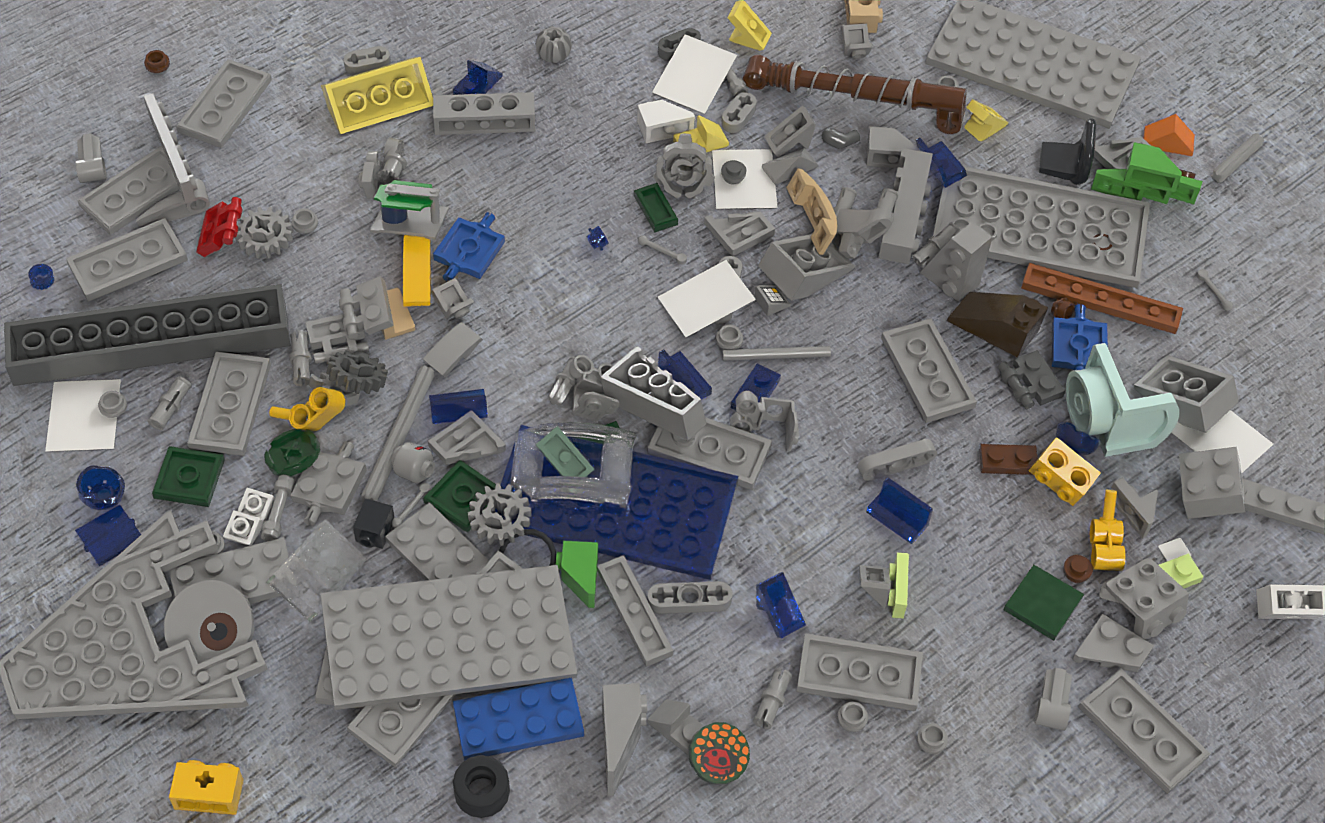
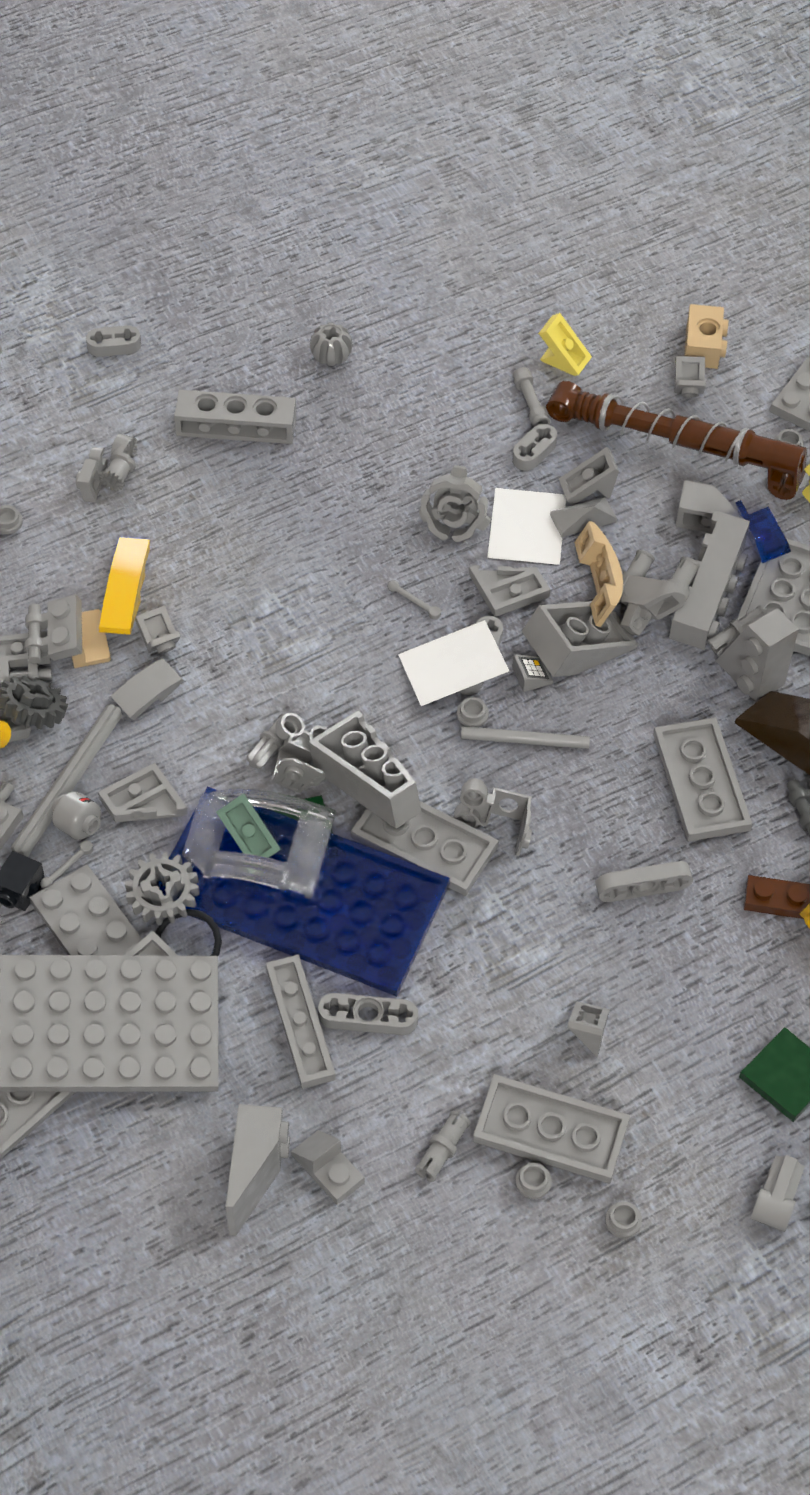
camera: 10 degrees right, 0 degrees up
light yellow slope [321,57,433,134] -> none
piece [370,180,449,240] -> none
dark green tile [423,460,502,533] -> none
clear blue panel [429,389,488,424] -> none
blue plate [433,212,505,282] -> none
clear blue slope [453,60,503,95] -> none
blue plate [453,677,584,761] -> none
black tyre [453,755,510,818] -> none
bright green slope [556,541,598,608] -> none
clear blue plate [586,226,609,251] -> none
dark green tile [634,183,678,233] -> none
white slope [637,100,695,143] -> none
white sticker [652,35,737,114] -> none
dark grey beam [658,28,701,61] -> none
clear blue panel [658,349,712,400] -> none
light yellow slope [673,115,729,152] -> none
tile [688,722,750,784] -> none
dark grey plate [721,160,747,184] -> none
clear blue plate [730,363,781,410] -> none
clear blue slope [756,572,806,638] -> none
dark grey arm [822,128,860,149] -> none
clear blue panel [866,477,933,544] -> none
yellowish green plate [887,552,909,619] -> none

